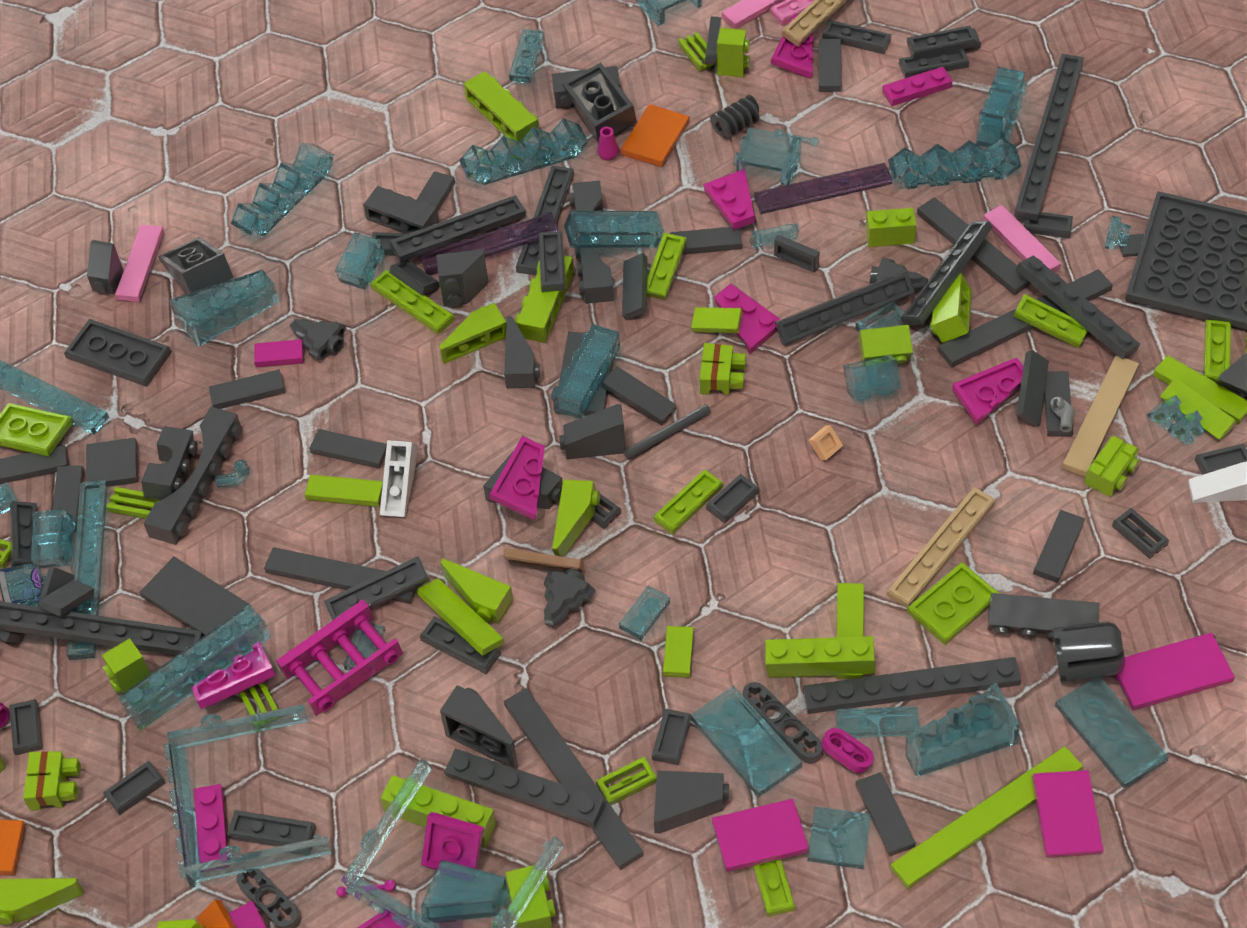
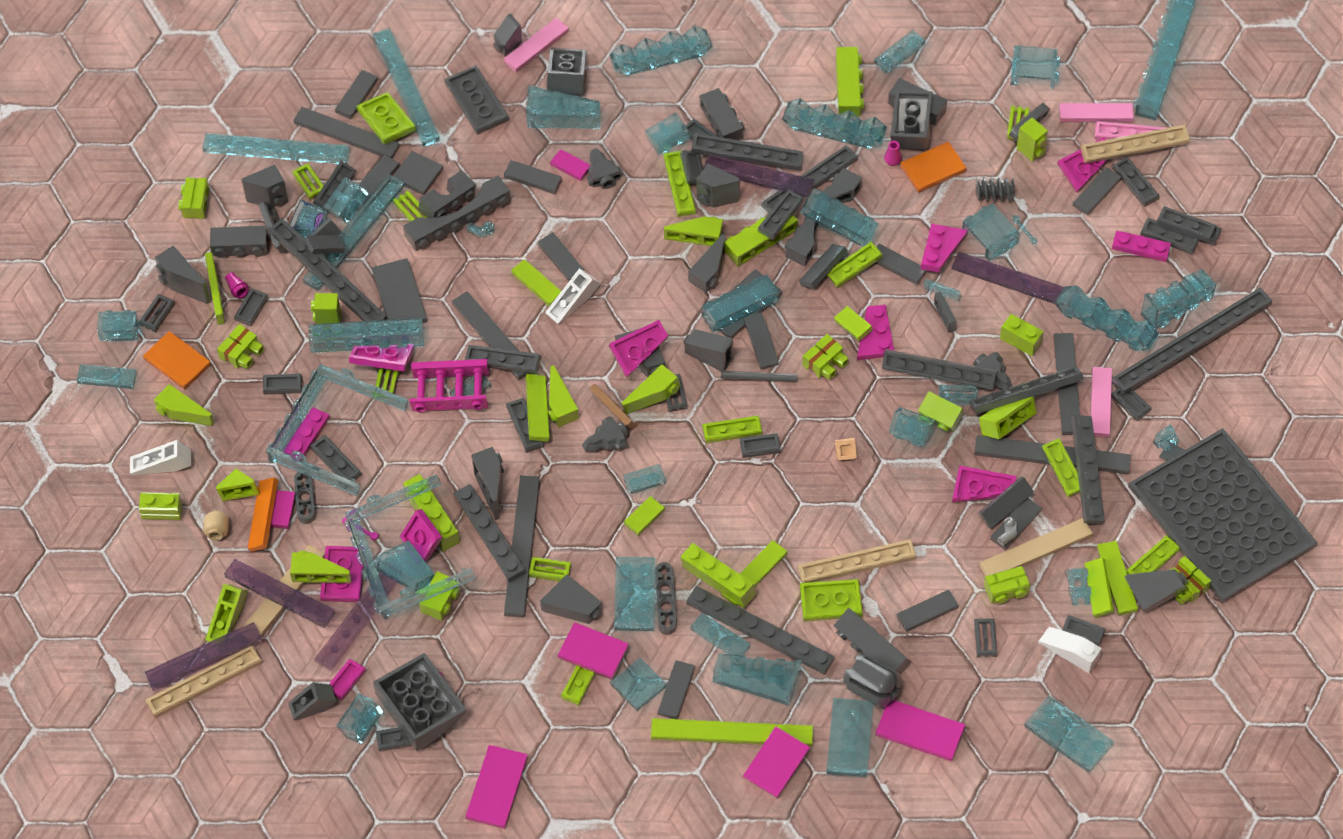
camera: 35 degrees right, 5 degrees up
dark grey tile [417,171,455,212] -> none
dark grey tile [652,709,691,766] -> none
dark pink plate [821,728,874,773] -> none

